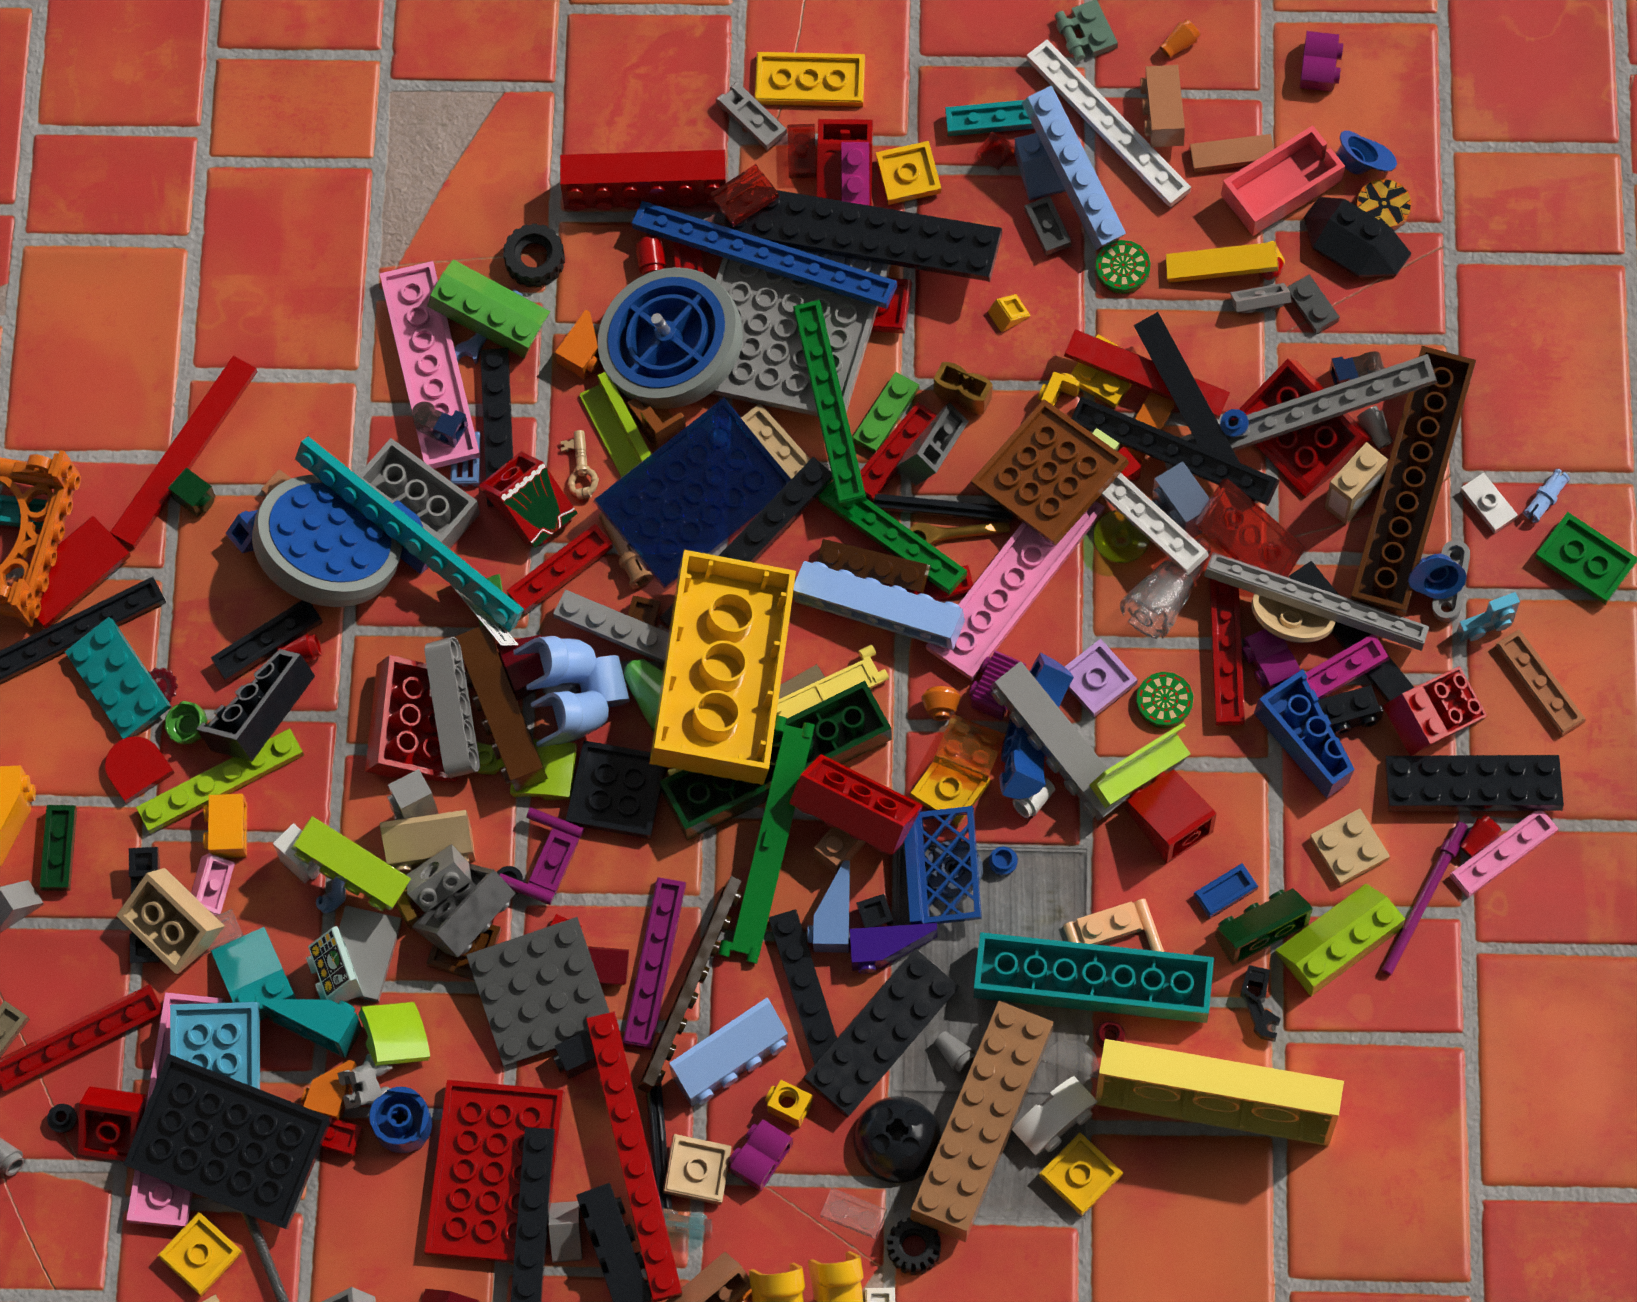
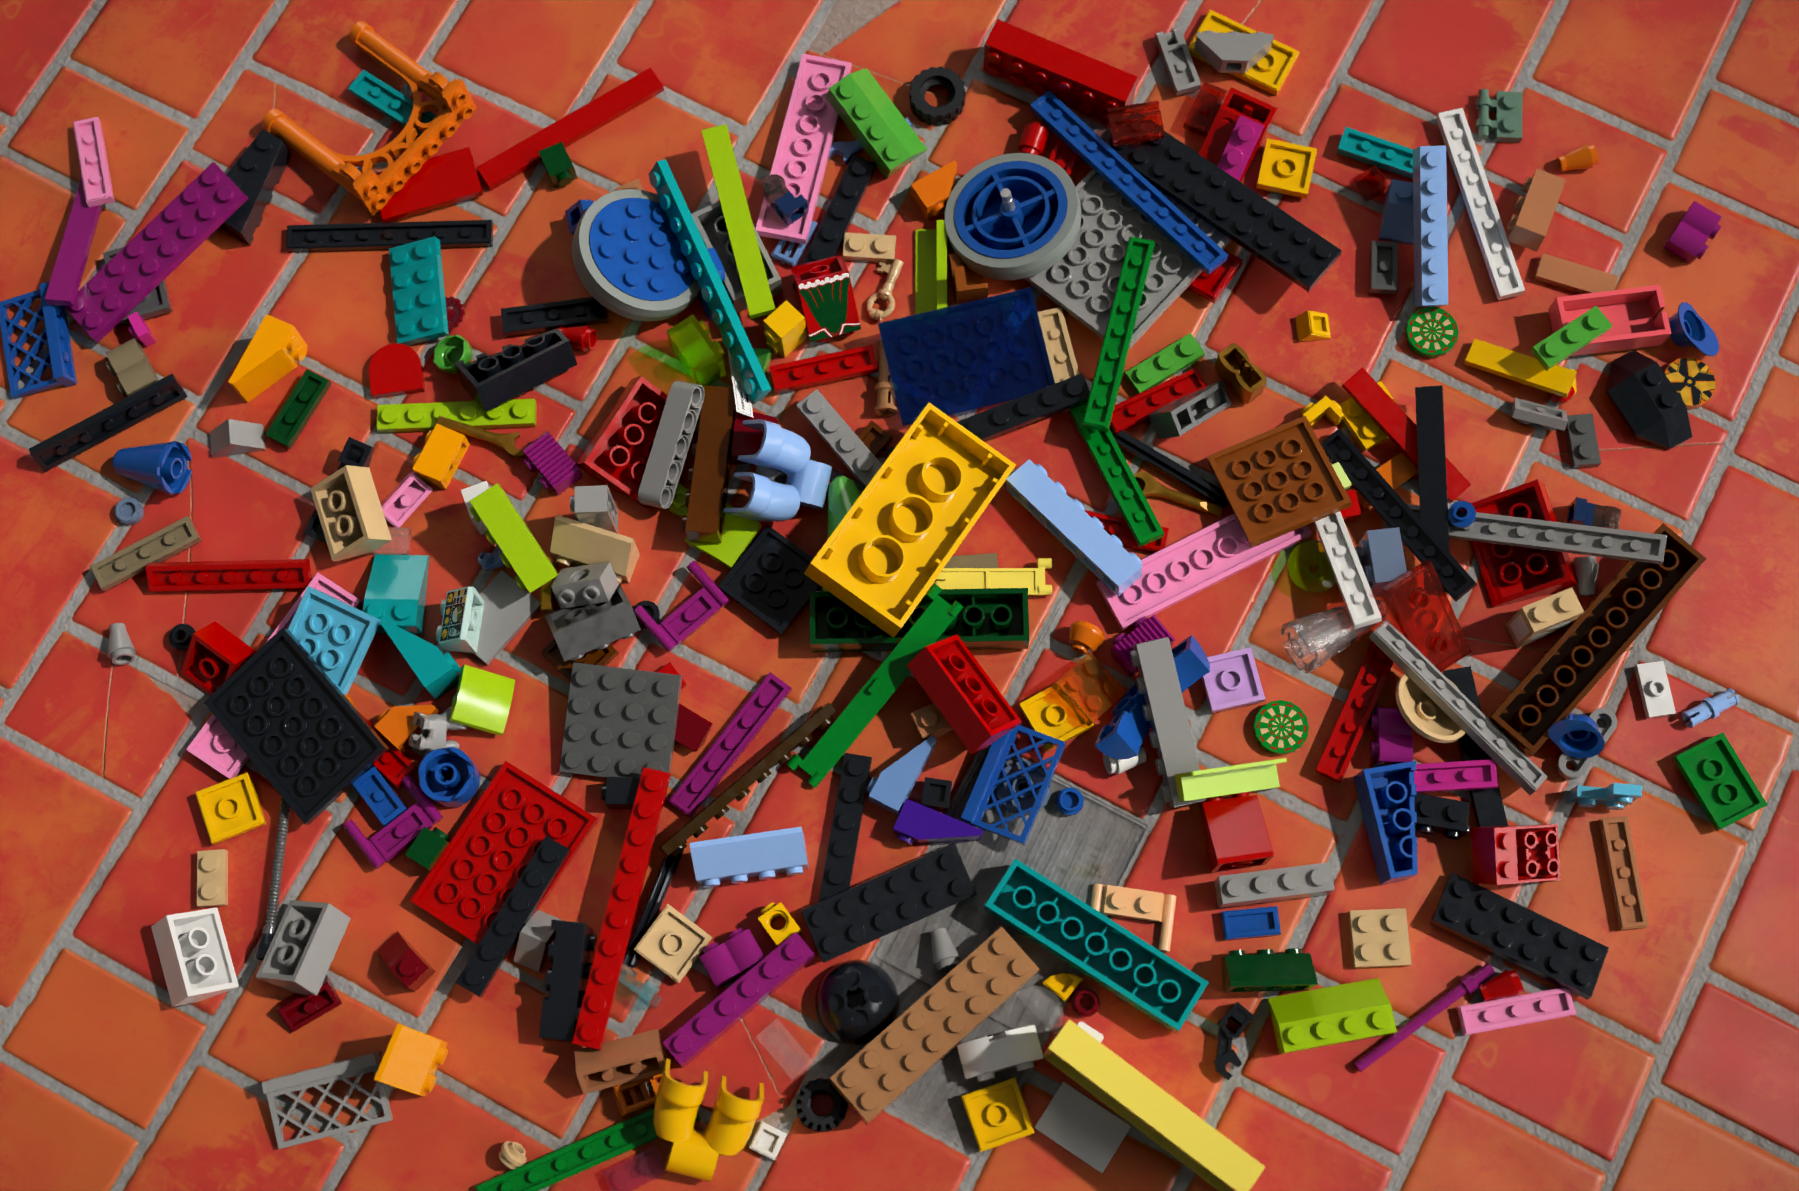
camera: 25 degrees right, 5 degrees up
reddish brown plate [817,539,930,593] -> none
none -> magenta plate [343,775,443,869]
none -> blue plate [353,766,407,827]
none -> dark green brick [405,826,449,871]
none -> pearl gold piece [436,416,525,458]
none -> magenta brick [522,431,583,495]
none -> magenta brick [663,932,815,1067]
none -> clear neon green brick [666,315,727,388]
none -> lime tile [701,124,775,319]
none -> yellow brick [763,300,807,358]
none -> tan plate [843,232,896,263]
none -> white sticker [1034,1081,1131,1173]
none -> yellow tile [1043,973,1082,1002]
none -> light grey slope [1194,31,1274,73]
none -> light grey brick [1214,862,1335,909]
none -> bright green plate [1530,305,1613,371]

